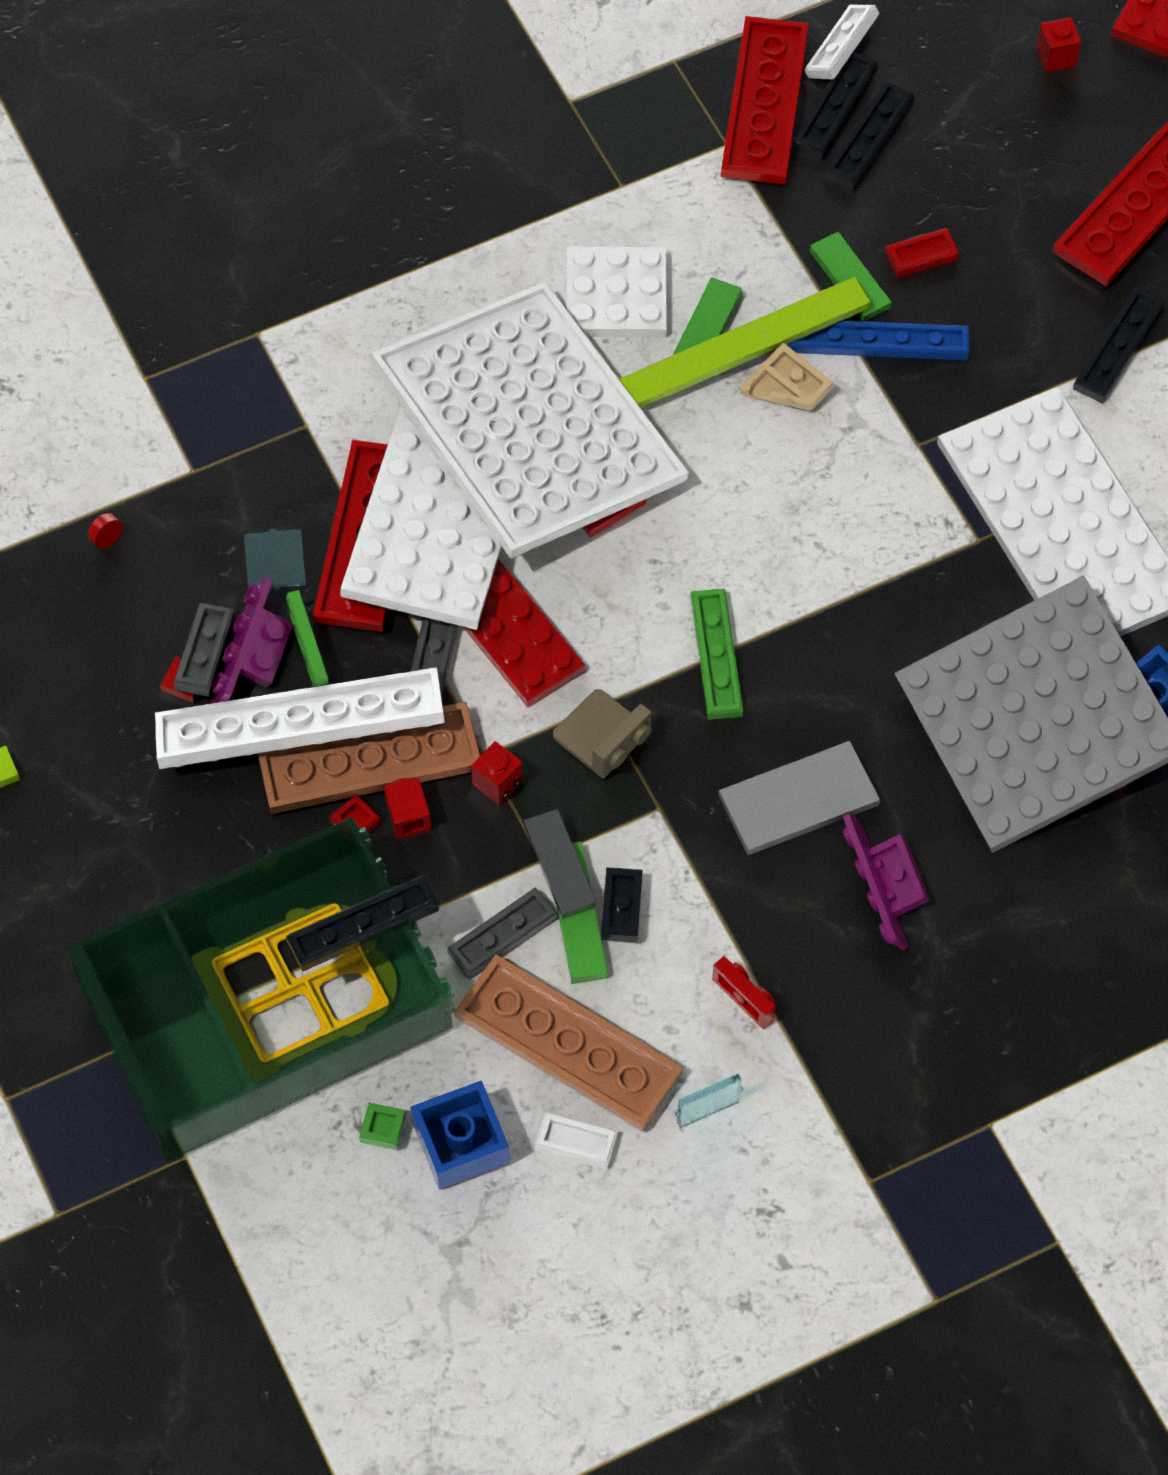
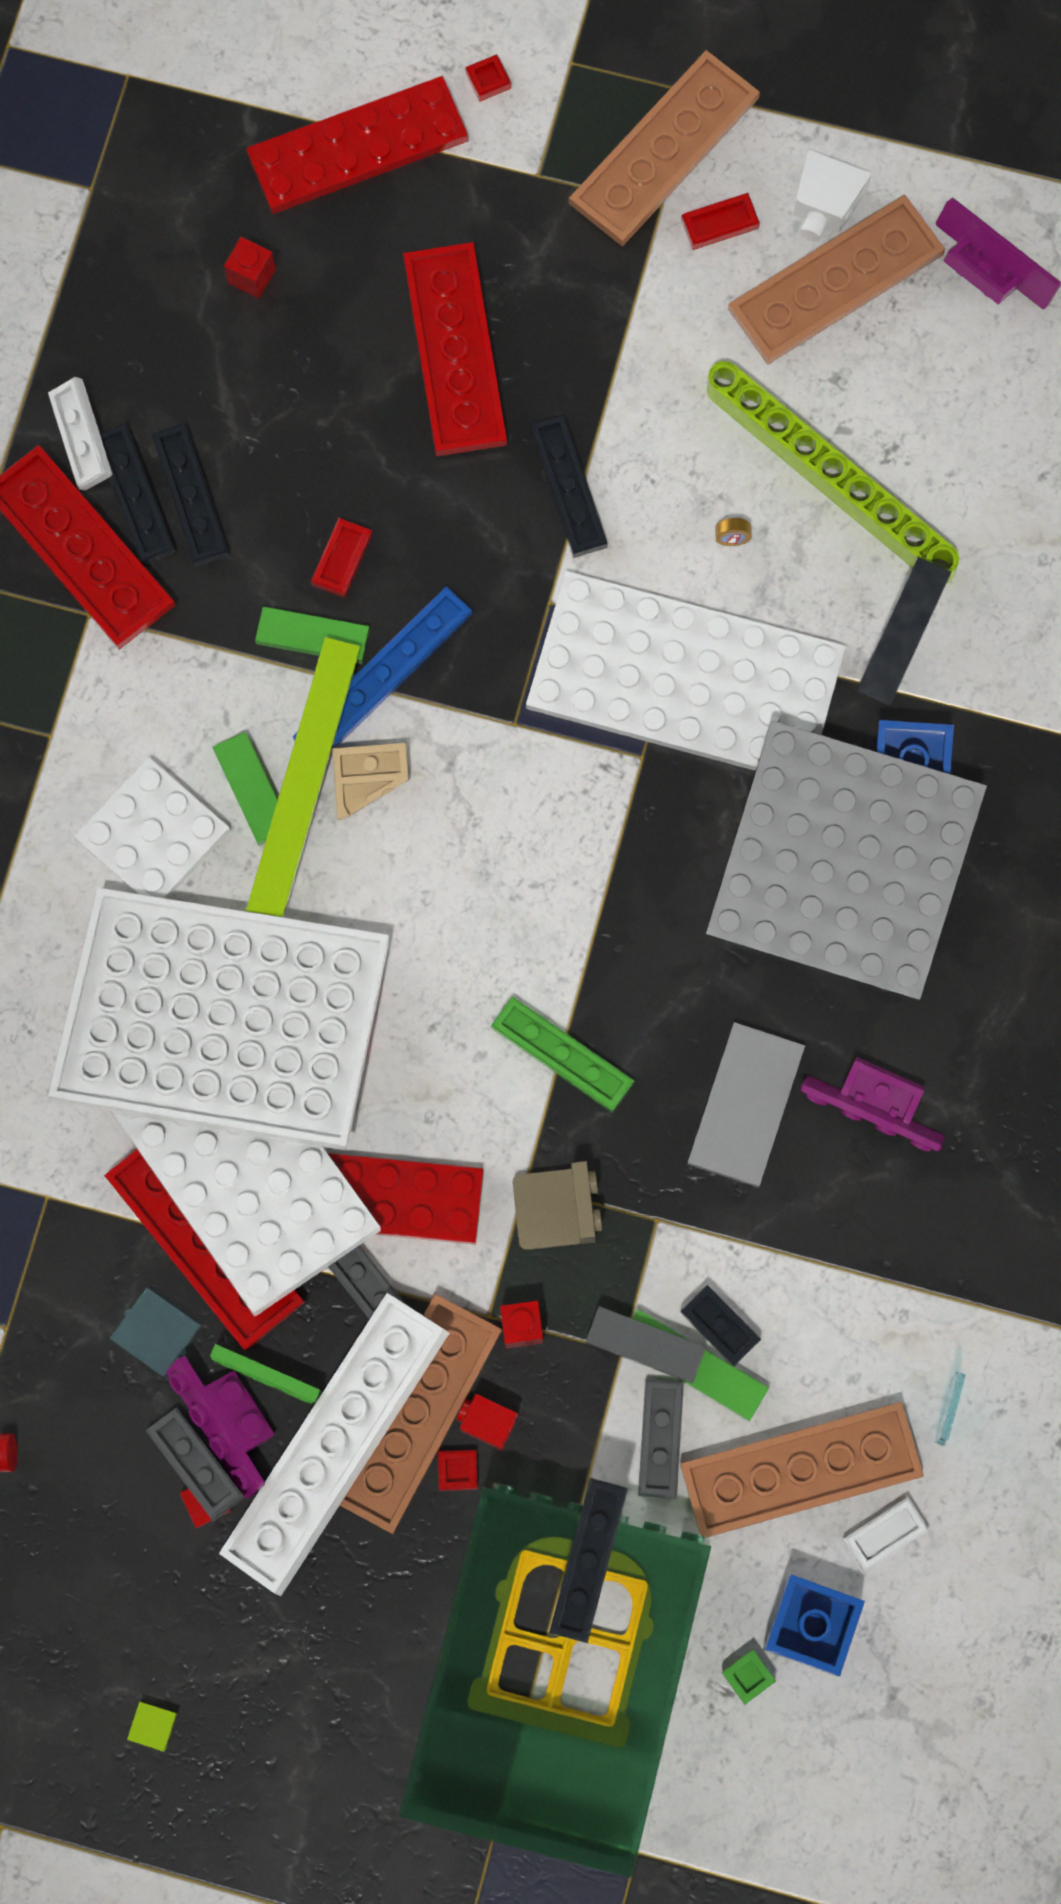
camera: 45 degrees left, 15 degrees up
red plate [712,956,776,1030] -> none

